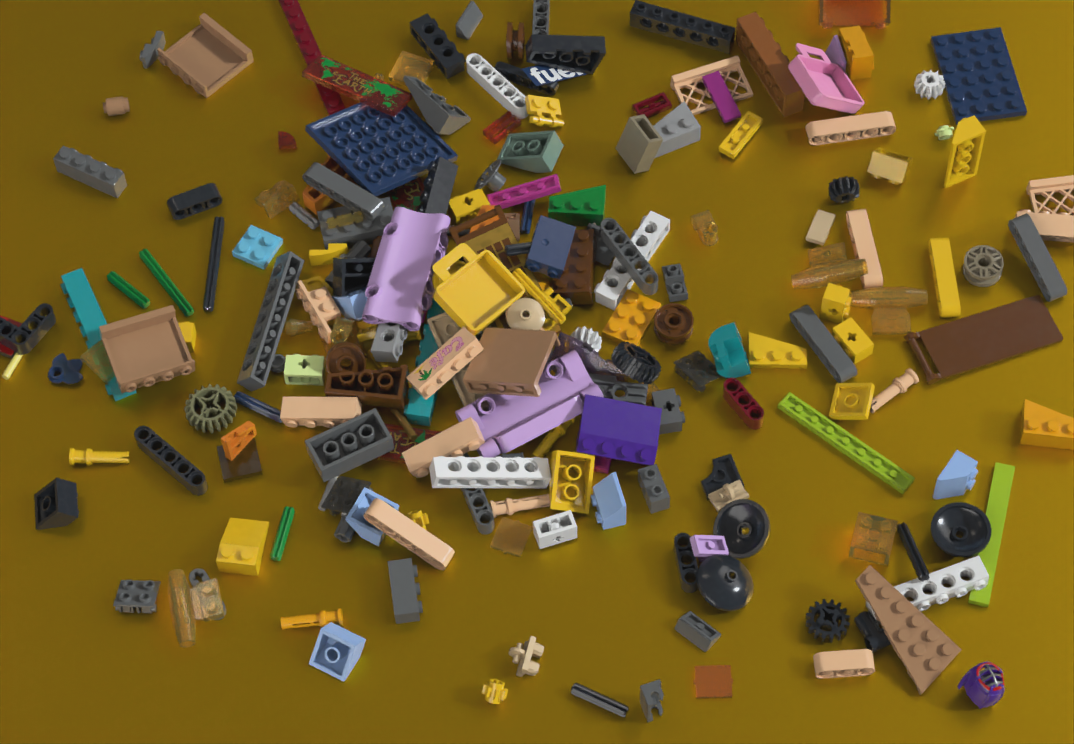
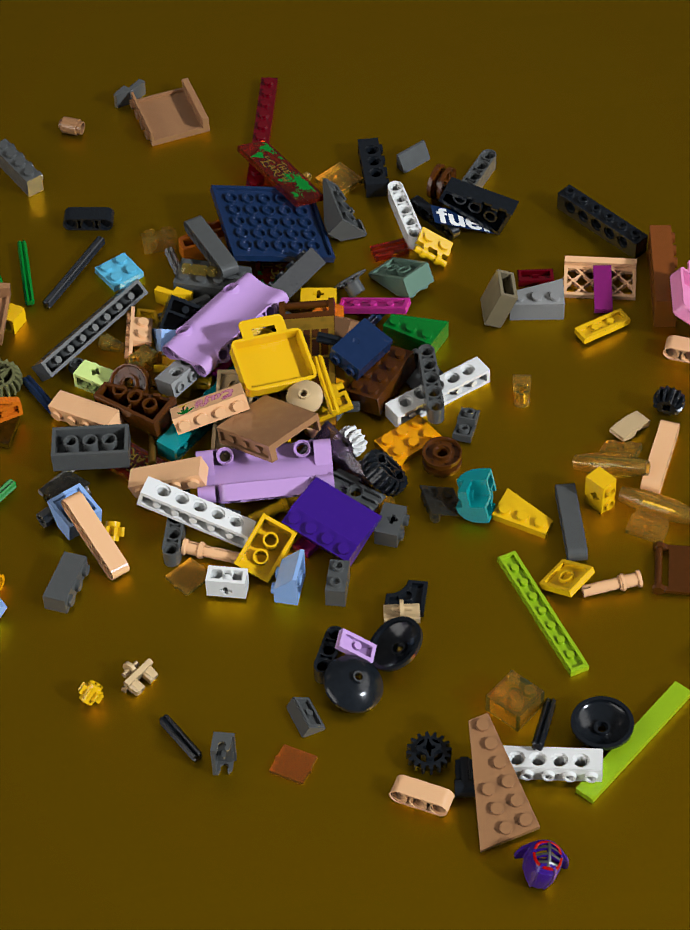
camera: 25 degrees right, 10 degrees down
clear red tile [278,131,297,150] -> none
dark red beam [723,378,764,430] -> none
yellow brick [832,317,874,364] -> none
light blue slope [933,450,978,500] -> none

